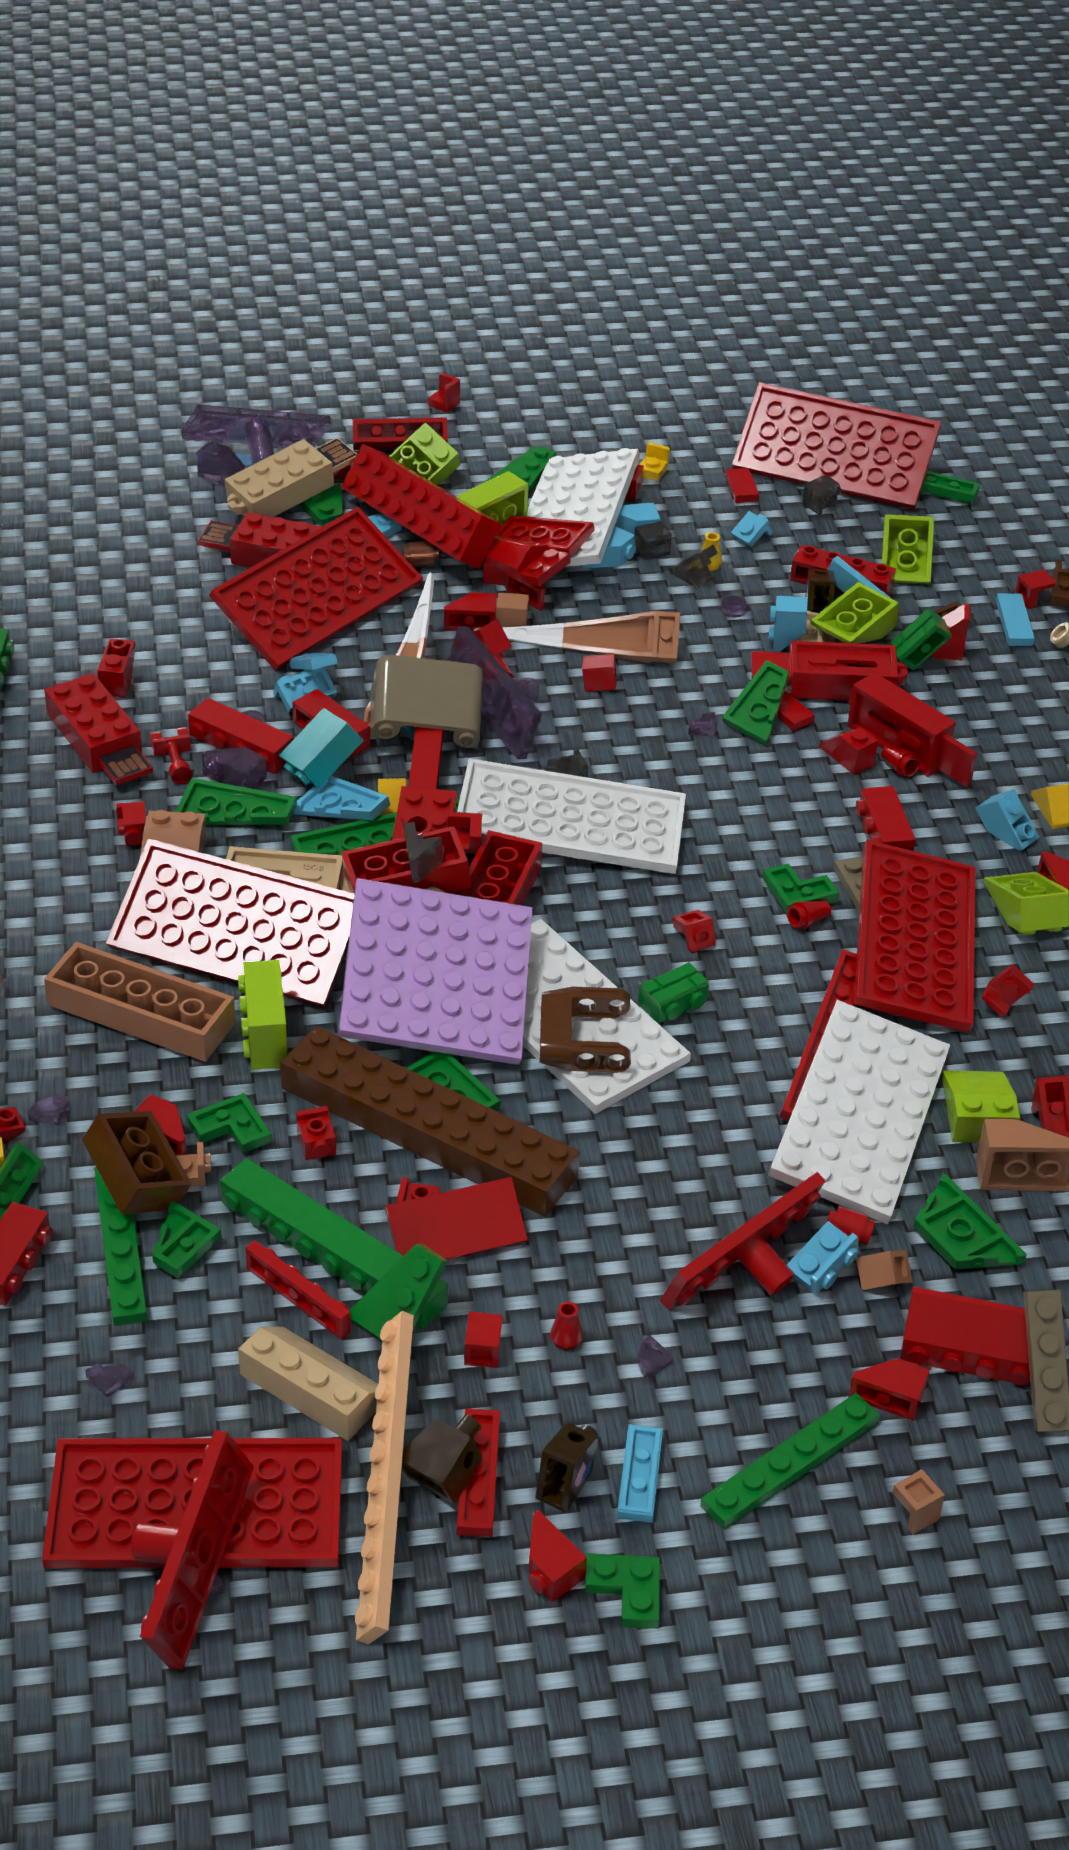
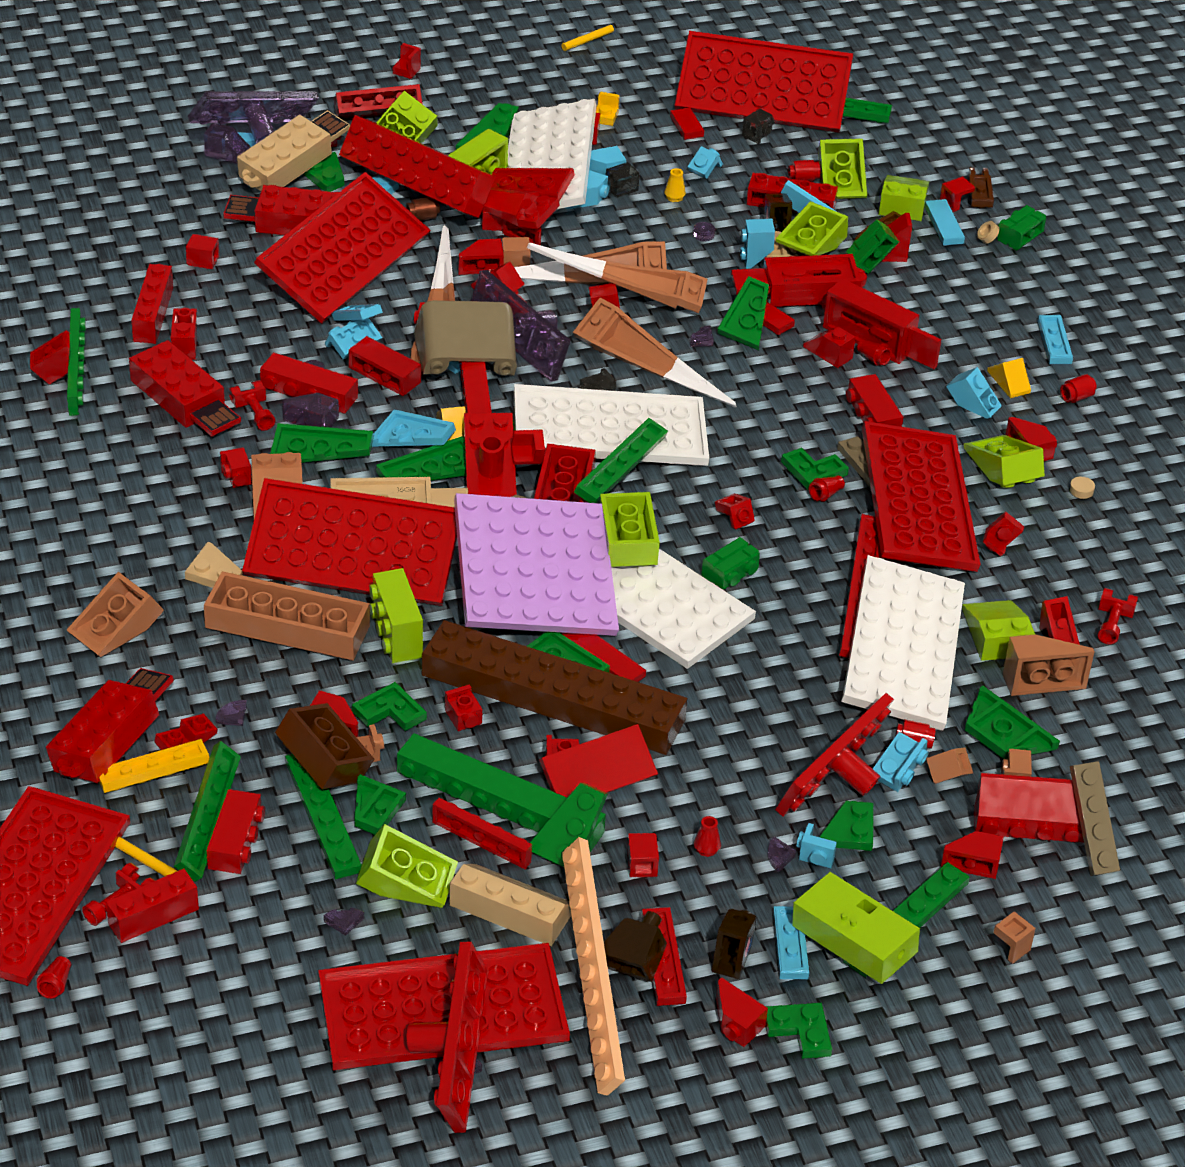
camera: 10 degrees left, 0 degrees up
teal brick [279,708,364,788] -> none
red brick [341,826,471,894] -> none
clear smoke slope [403,822,444,883] -> none
reddish brown connector [539,986,631,1073] -> none
clear smoke slope [669,545,718,587] -> none
none -> red brick [131,264,173,344]
none -> tan wing [185,542,243,588]
none -> red panel [186,234,219,269]
none -> lime slope [356,824,458,908]
none -> nougat plate [527,243,708,313]
none -> red tile [559,632,646,682]
none -> yellow bar [561,25,614,51]
none -> nougat plate [573,298,737,407]
none -> green plate [574,418,668,503]
none -> lime brick [600,492,660,567]
none -> red brick [788,160,820,182]
none -> lime brick [792,872,920,984]
none -> medium azure bracket [796,823,837,868]
none -> green wing [820,801,873,851]
none -> lime slope [879,175,929,221]
none -> nougat brick [1001,749,1032,777]

